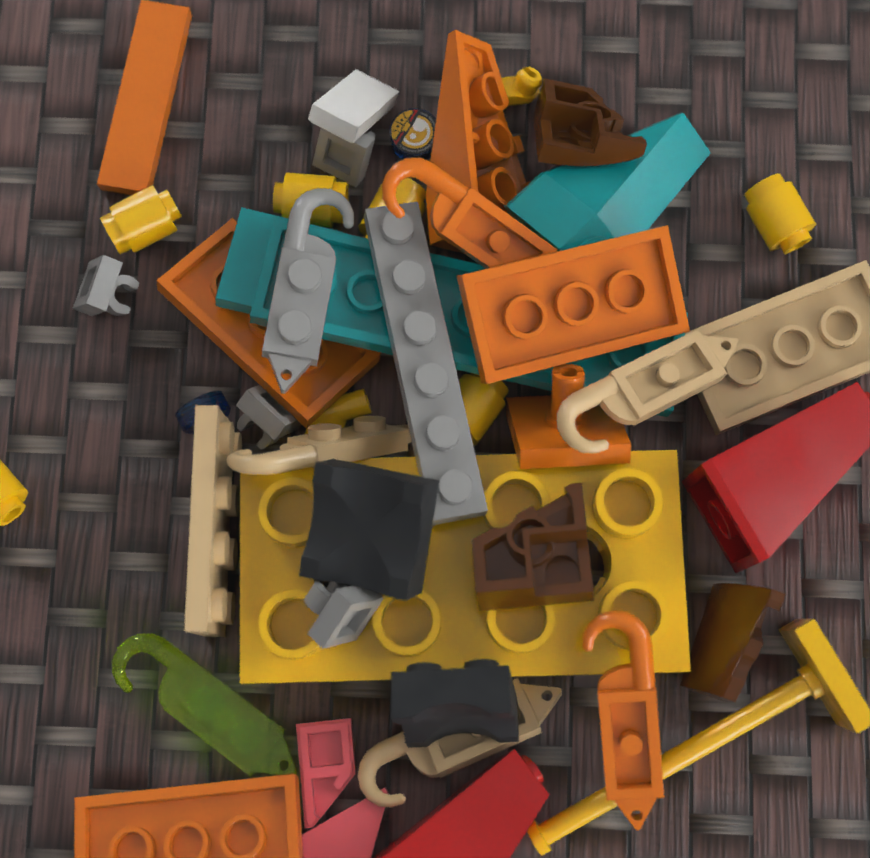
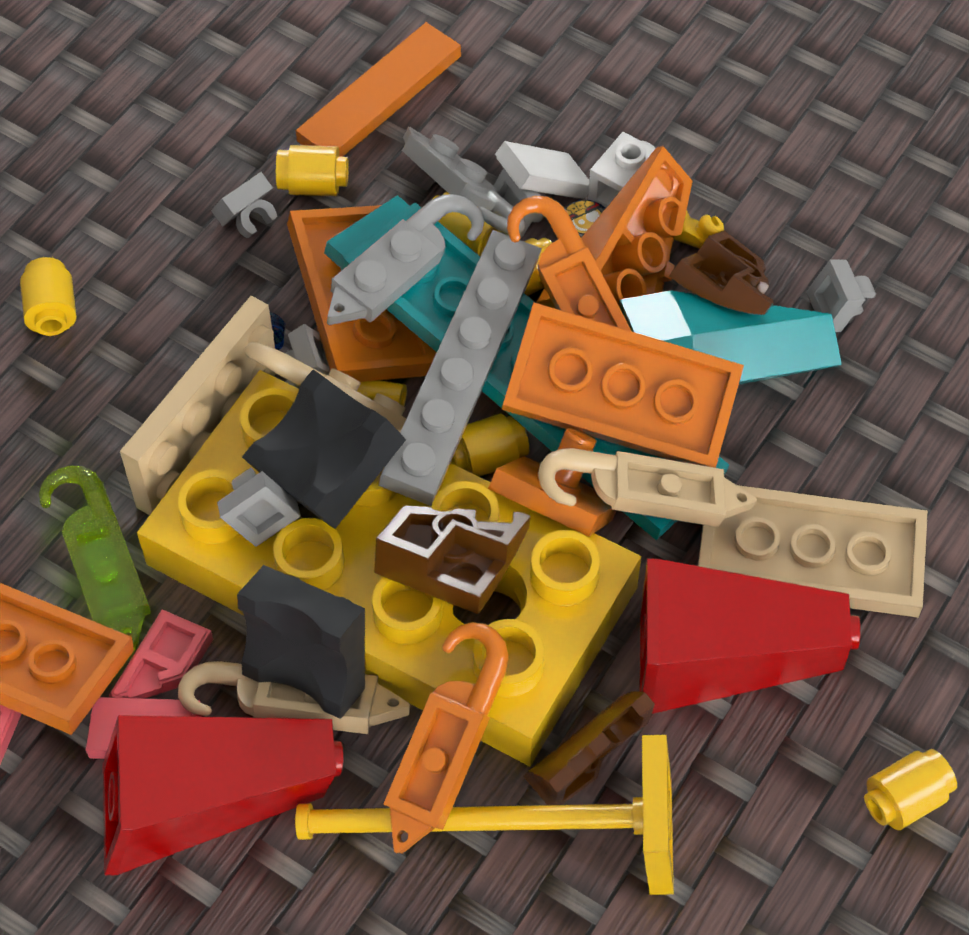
camera: 30 degrees right, 20 degrees down
yellow brick [744,173,816,254] -> none
none -> light grey plate [402,127,526,235]
none -> white brick [588,132,655,209]
none -> light grey tile [806,260,876,332]

